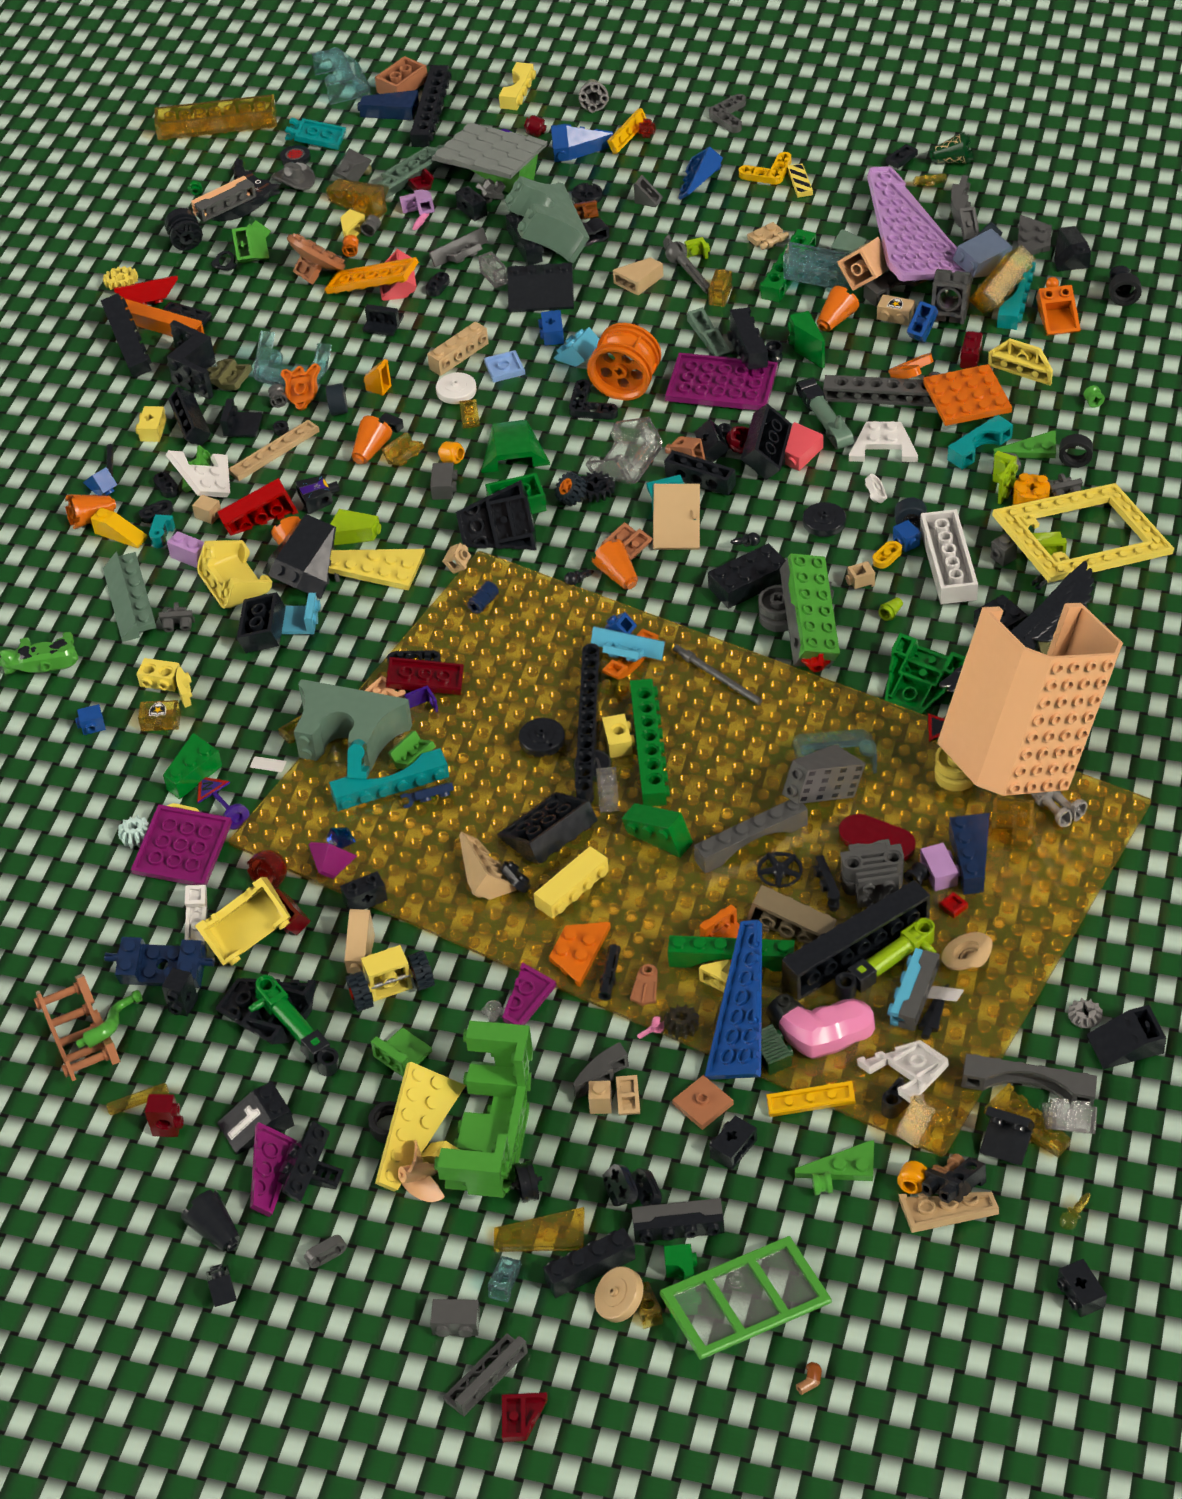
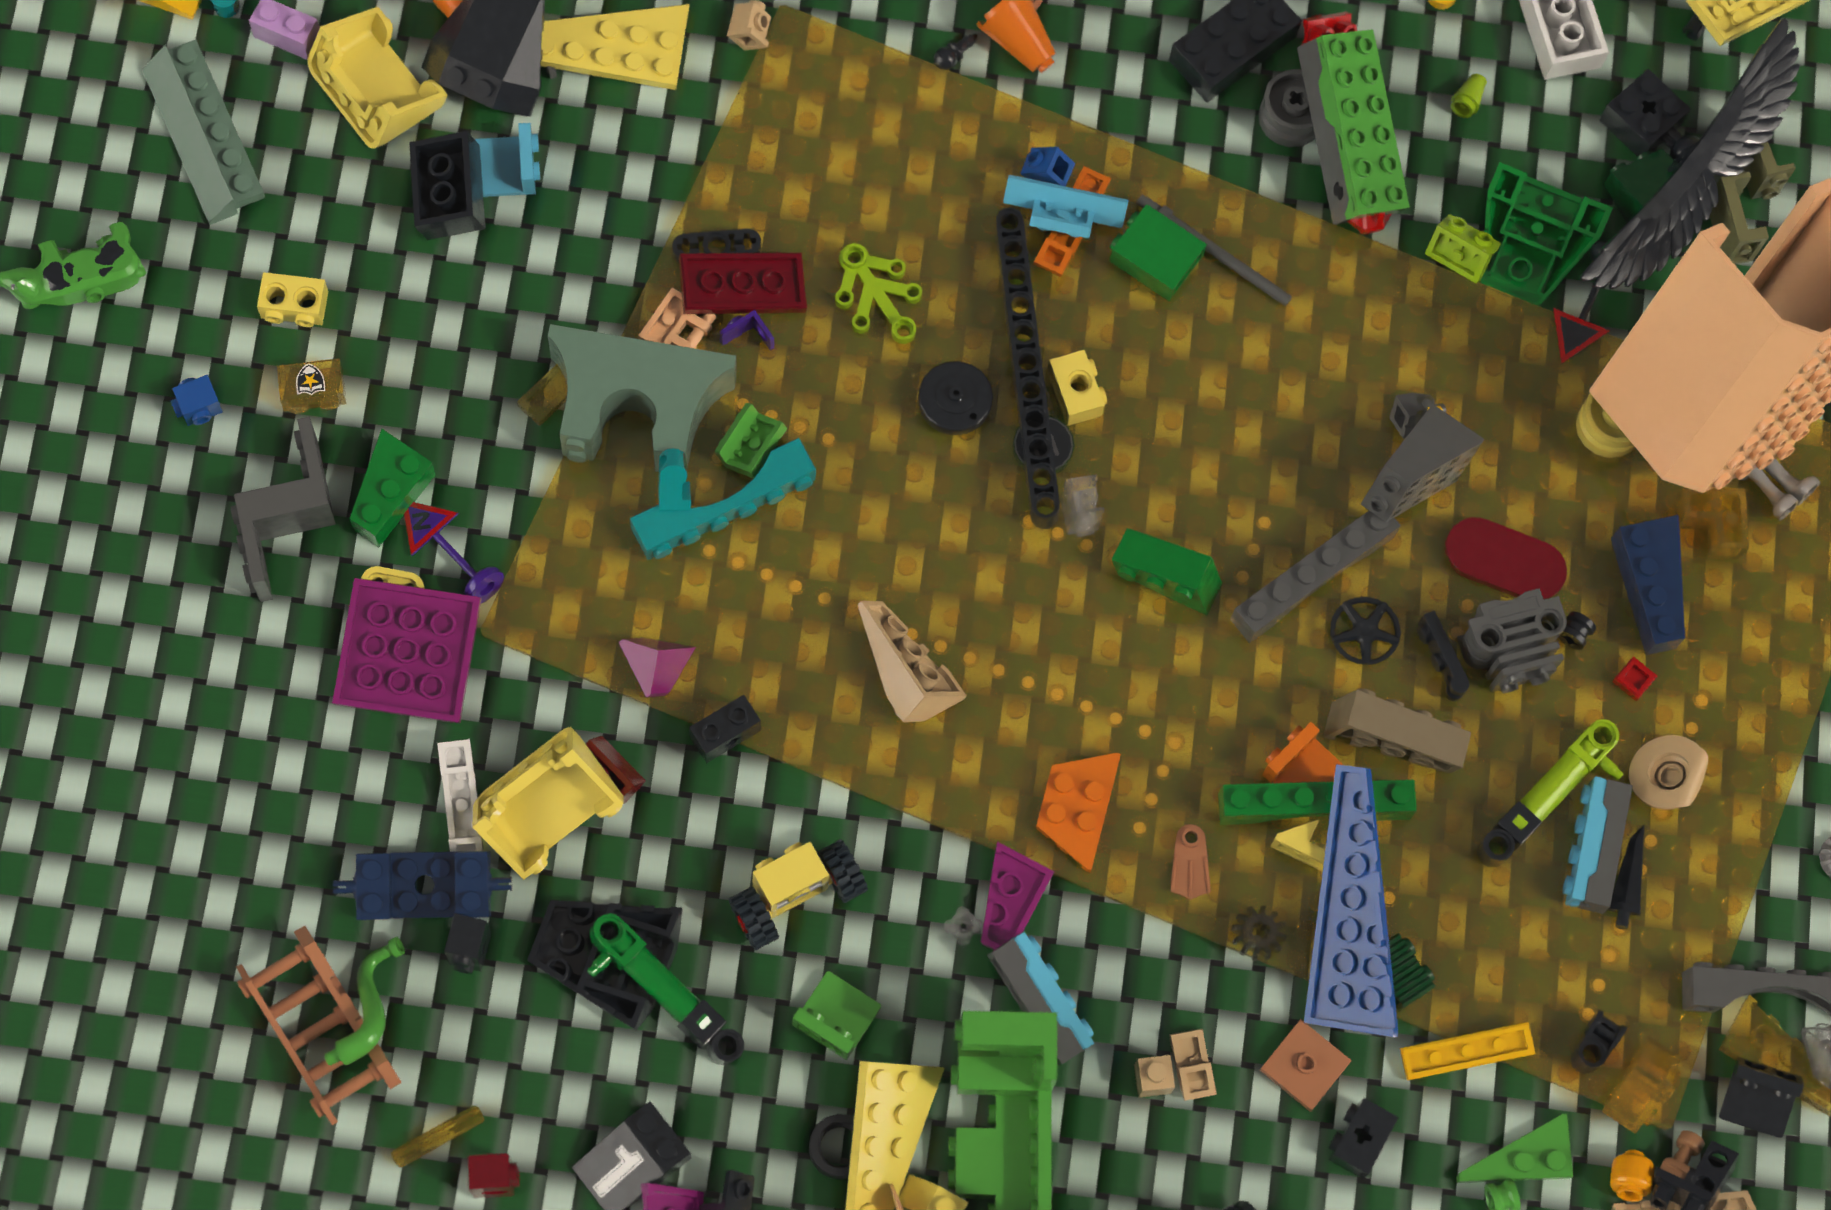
camera: 20 degrees left, 25 degrees up
light aqua gear [118,815,150,849] -> none
dark grey hips [159,602,195,632] -> none
light yellow slope [176,667,192,708] -> none
clear red cylinder [247,849,288,889] -> none
white sticker [250,756,286,772] -> none
clear blue slope [326,827,356,849] -> none
tan slope [344,909,375,974] -> none
dark blue plate [400,782,454,808] -> none
dark blue piece [467,581,499,614] -> none
black slope [497,792,598,864] -> none
black plate [499,861,531,893] -> none
light yellow brick [534,846,609,919] -> none
dark grey slope [573,1042,629,1099] -> none
black pin [598,944,621,1001] -> none
green brick [630,678,670,807] -> none
bright pink hand [637,1016,665,1039] -> none
bright pink piece [766,993,875,1059] -> none
black brick [782,880,930,1001] -> none
clear light blue windscreen [793,729,877,774] -> none
tan brick [846,561,875,589] -> none
white wing [857,1040,949,1104] -> none
lavender brick [920,843,960,891] -> none
white sticker [927,986,964,1002] -> none
none -> dark grey bracket [230,416,336,602]
none -> lime plant [835,243,922,344]
none -> piece [987,932,1094,1065]
none -> green brick [1109,204,1207,302]
none -> lime bracket [1425,215,1501,284]

